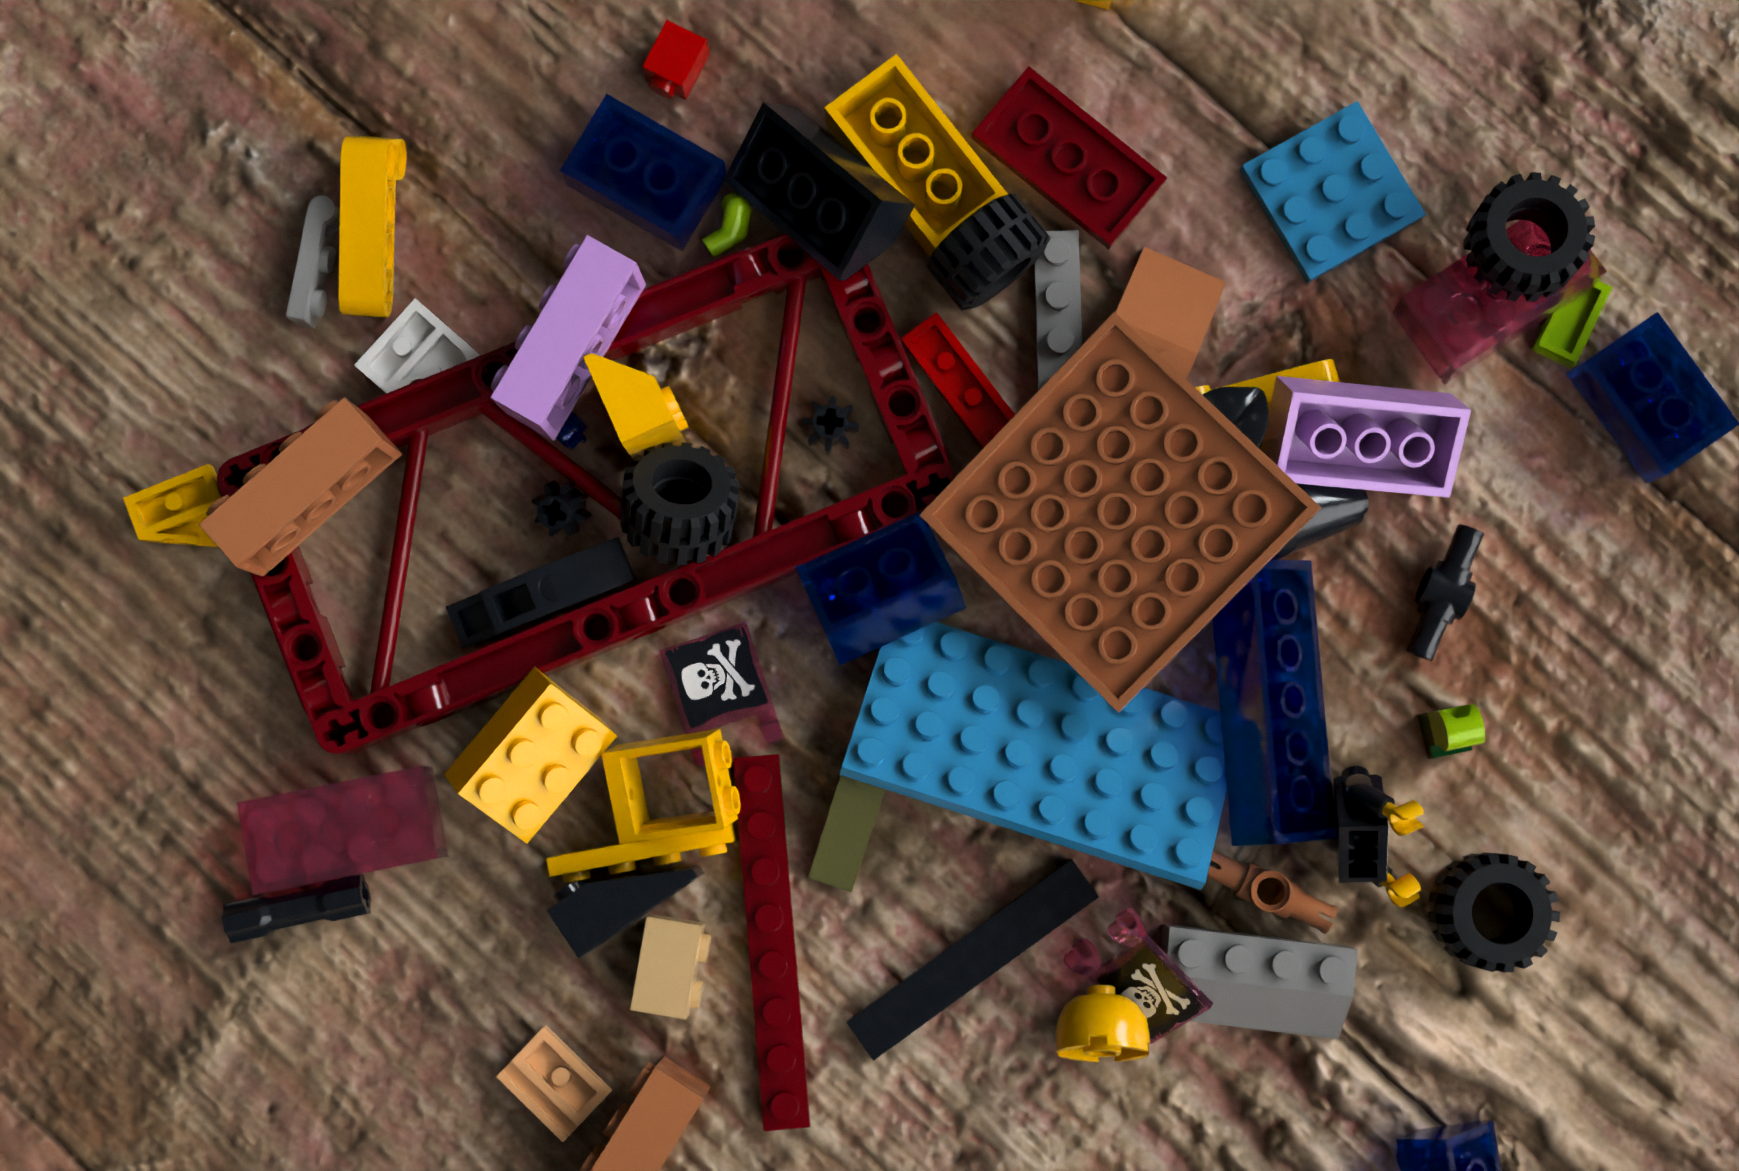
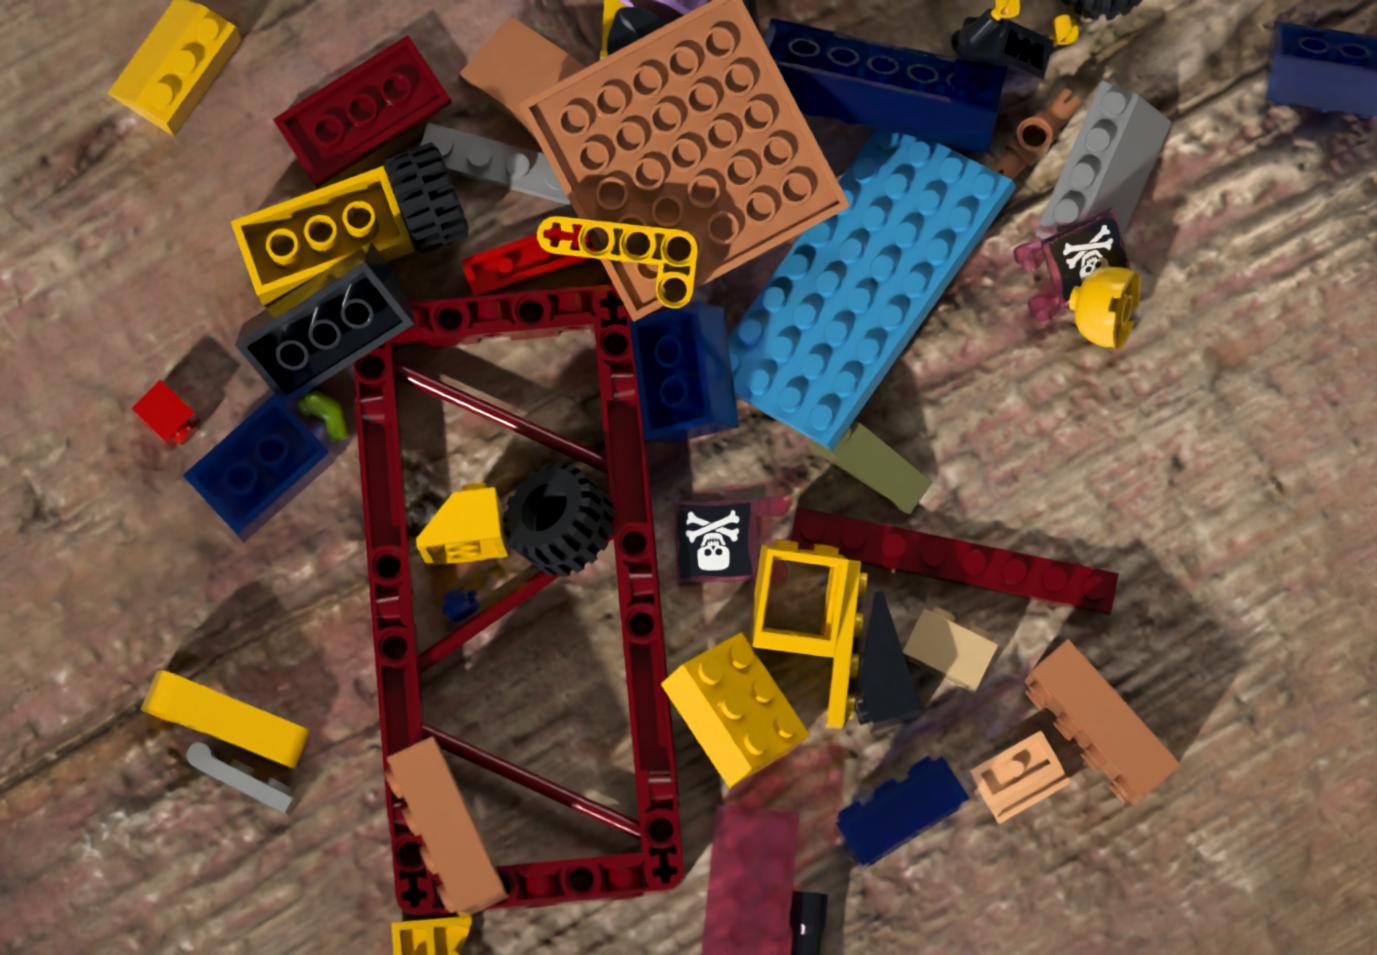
camera: 70 degrees left, 5 degrees down
white wing [355,298,480,394] -> none
black slope [446,537,636,649] -> none
lavender brick [490,235,646,441] -> none
black gear [532,479,592,537] -> none
black gear [802,396,859,455] -> none
black tile [847,859,1099,1061] -> none
none -> yellow beam [537,216,698,308]
none -> clear blue brick [833,755,970,872]

